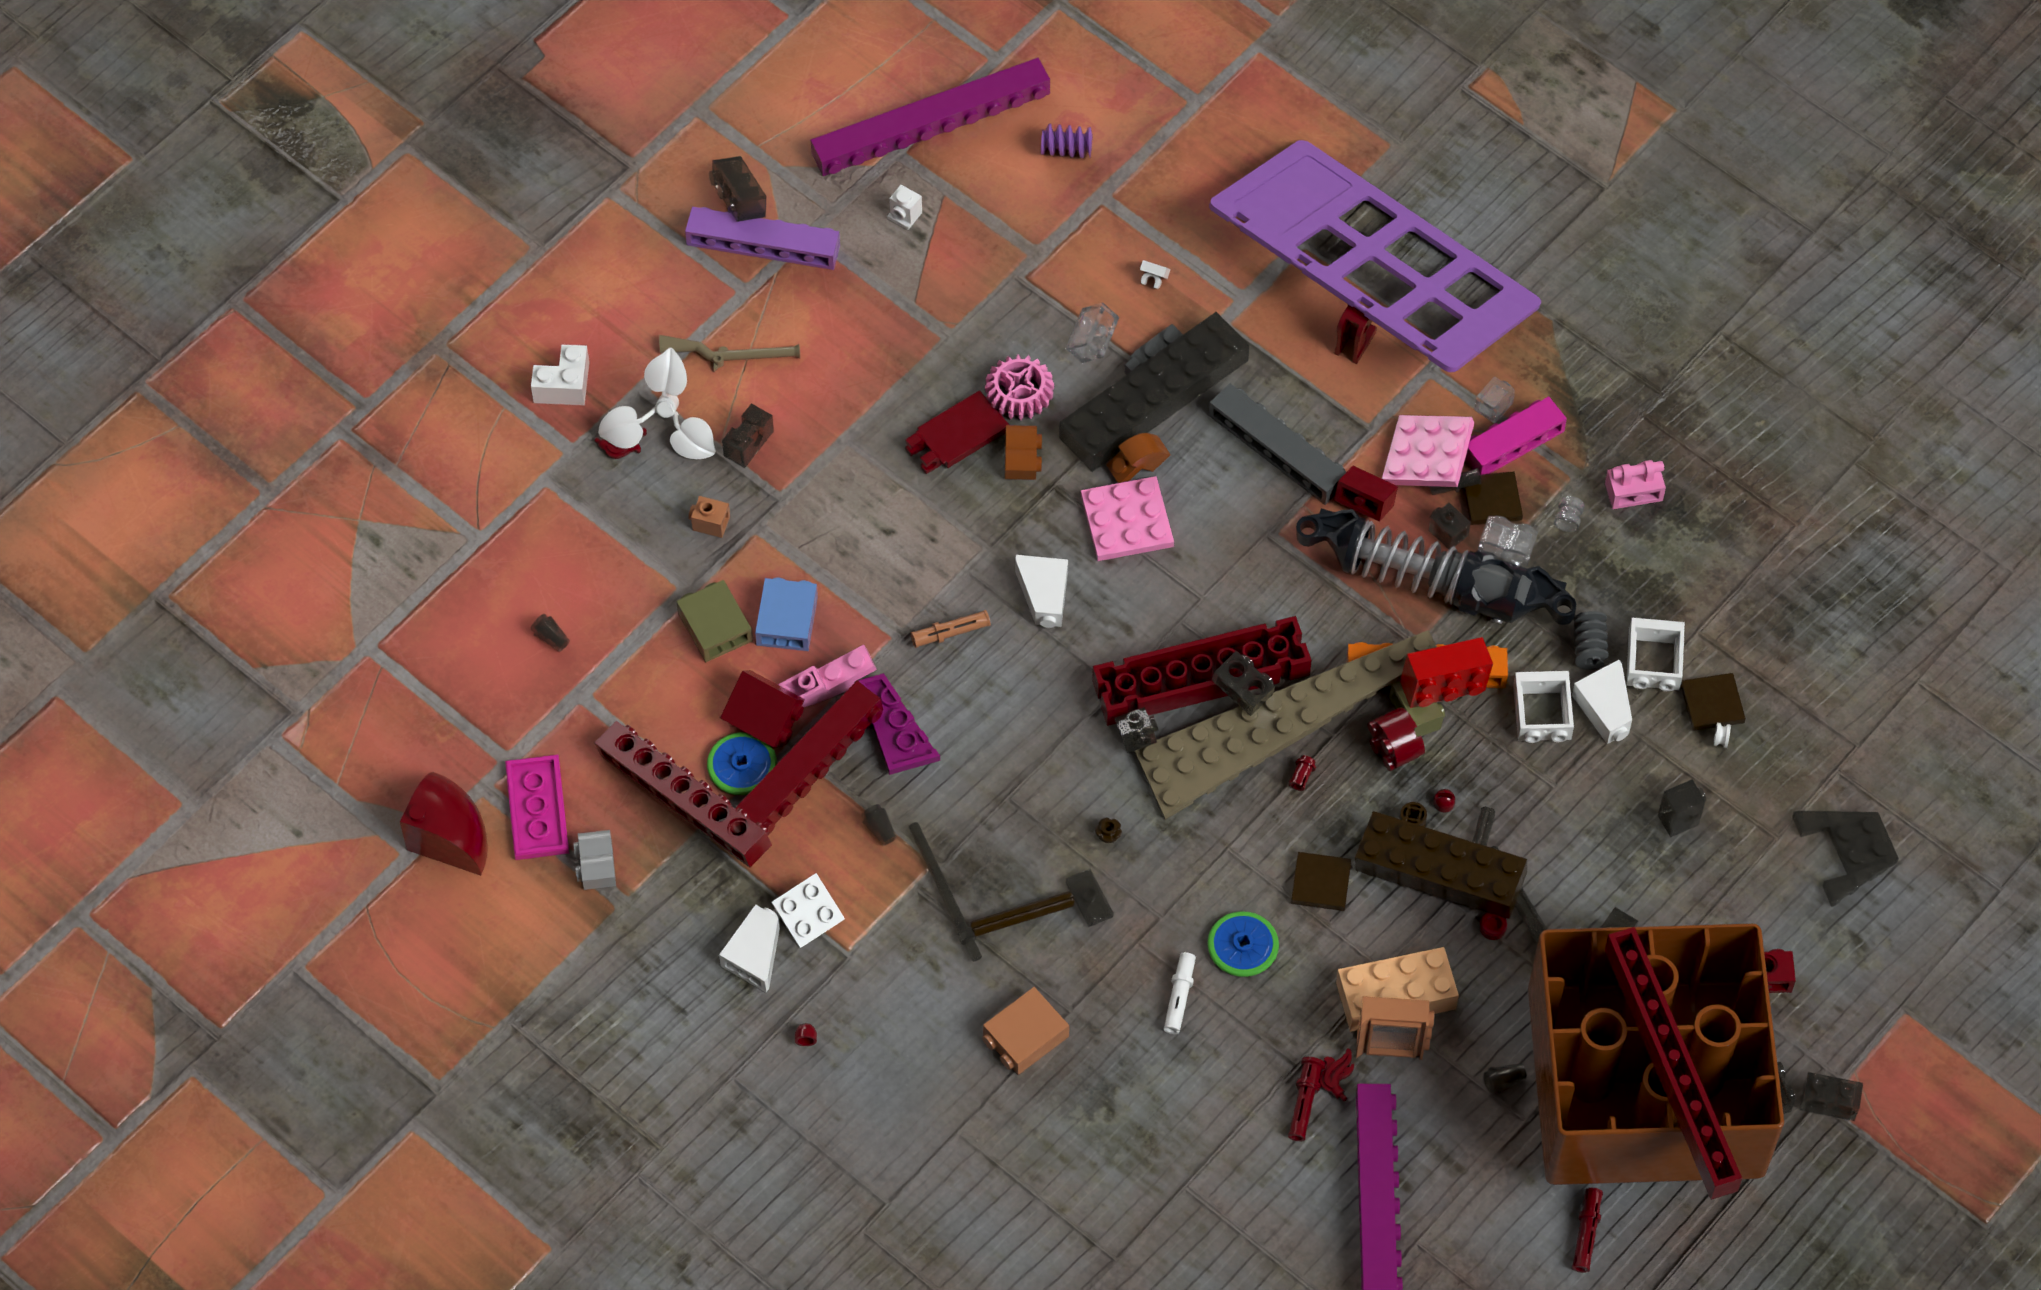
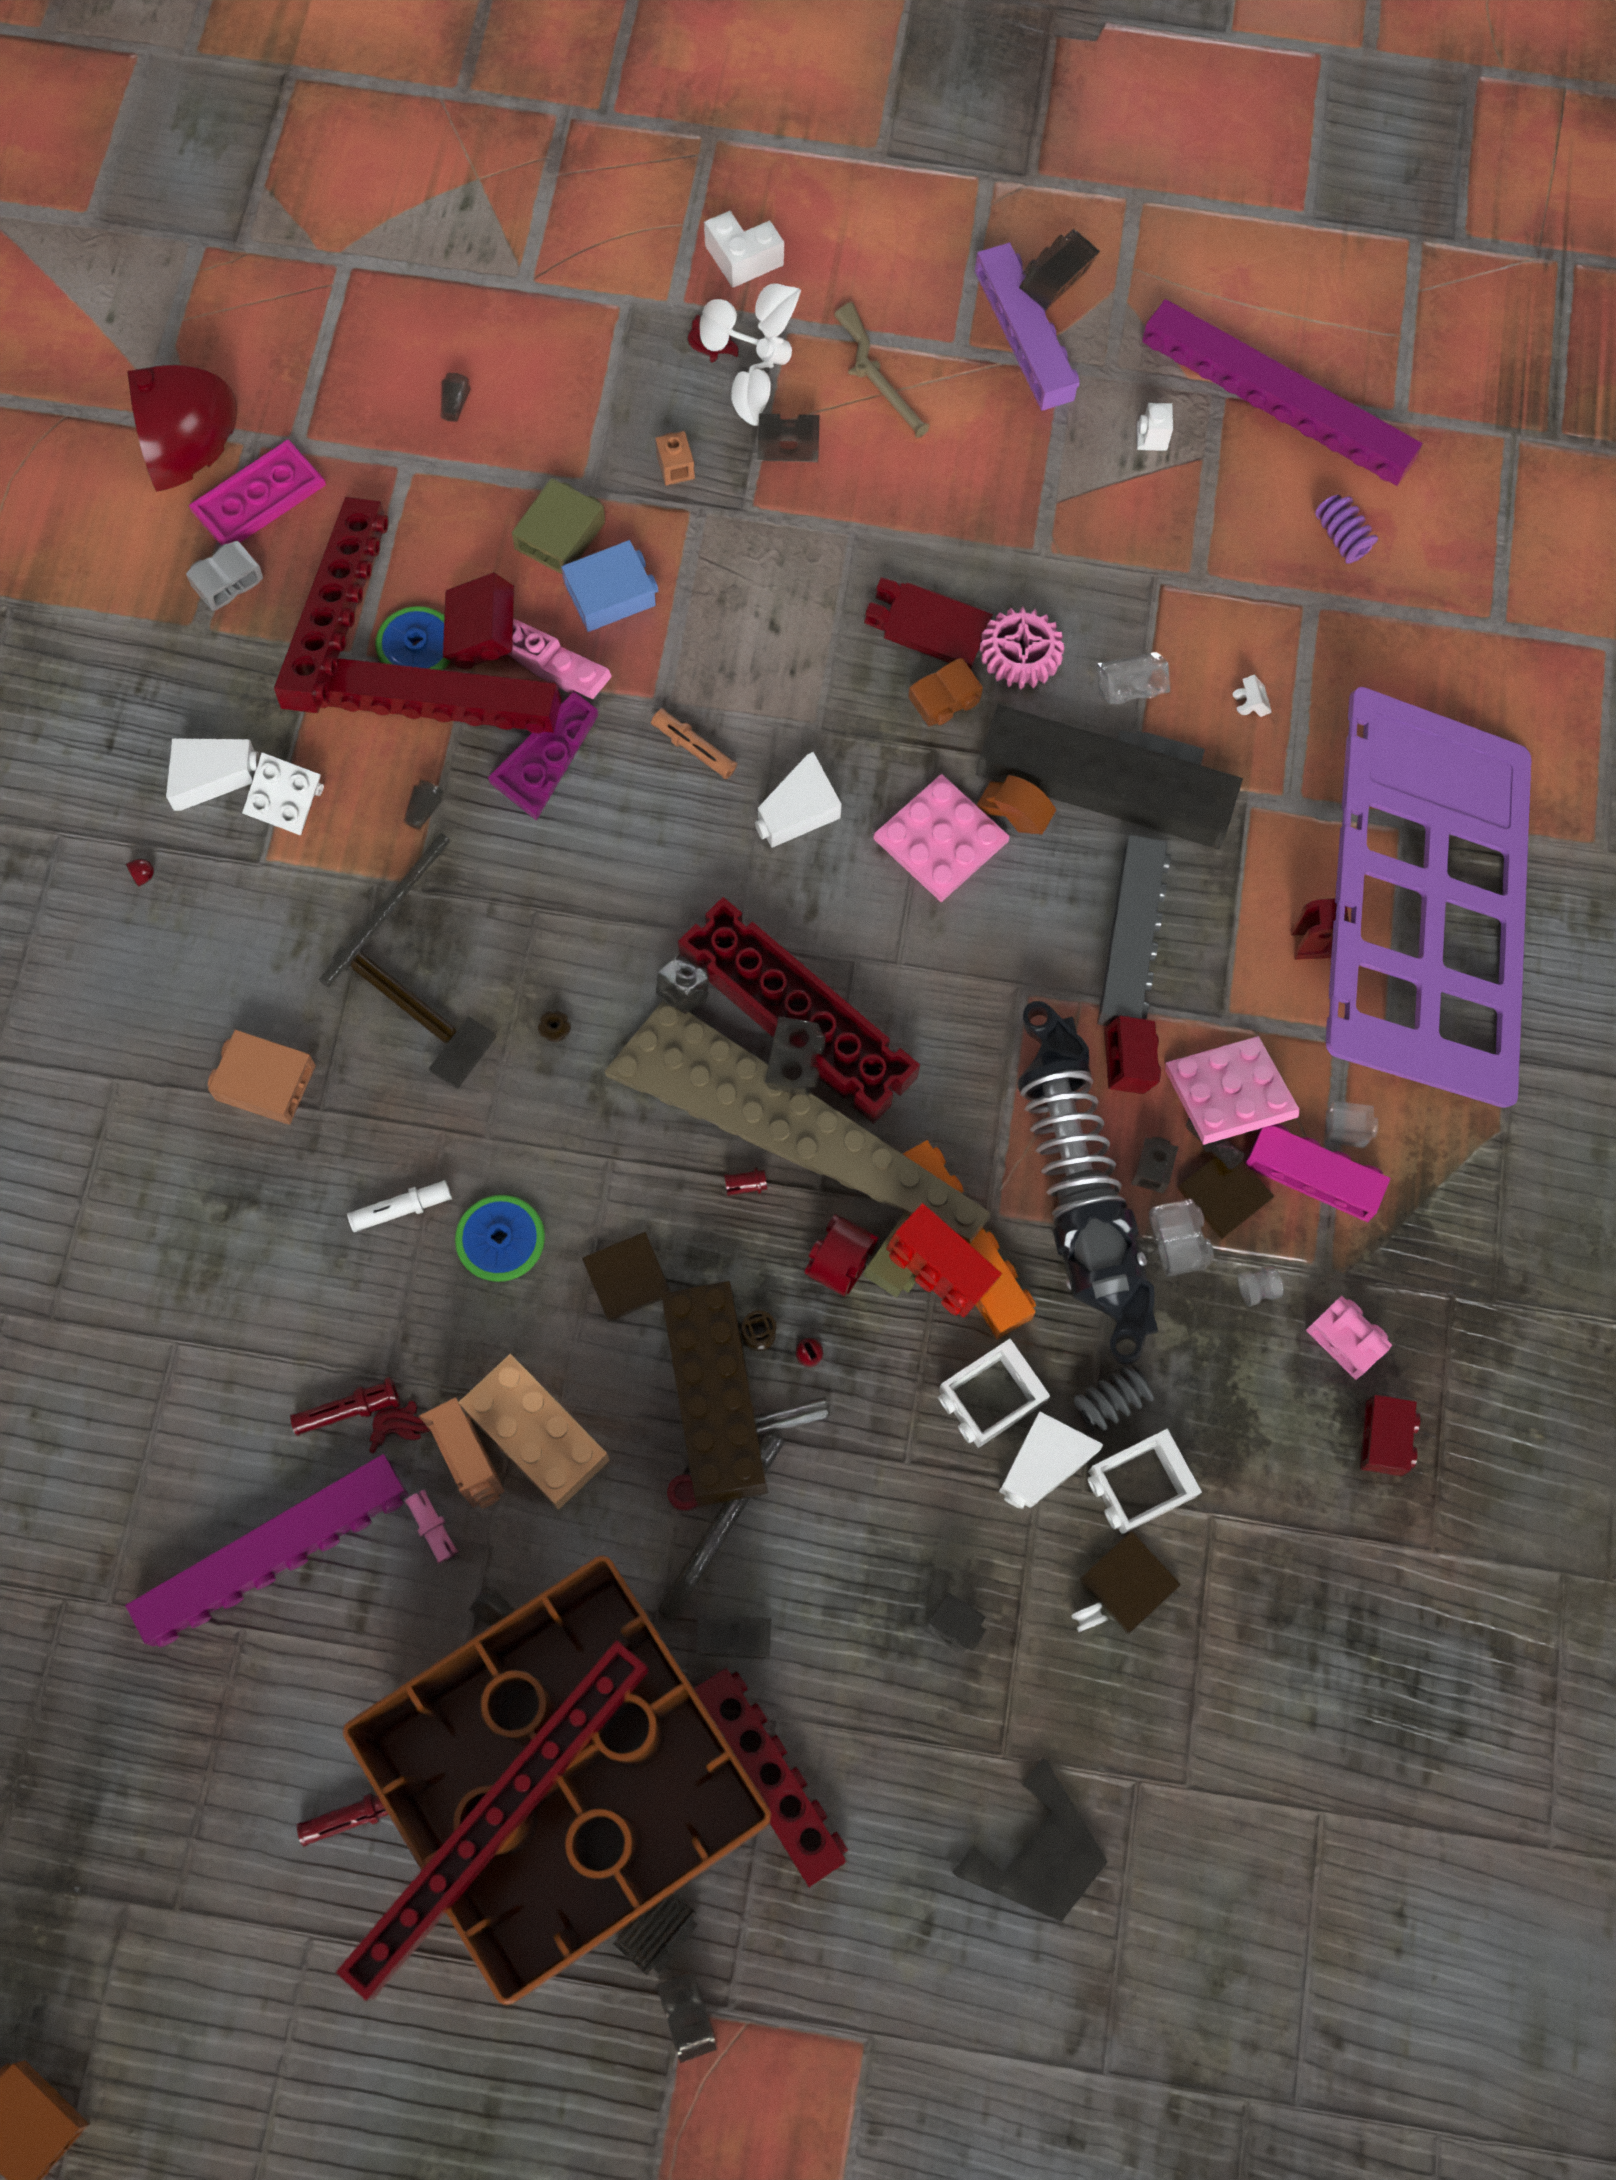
camera: 55 degrees right, 10 degrees up
none -> bright pink pin [405,1490,459,1564]
none -> dark red brick [1360,1395,1421,1477]

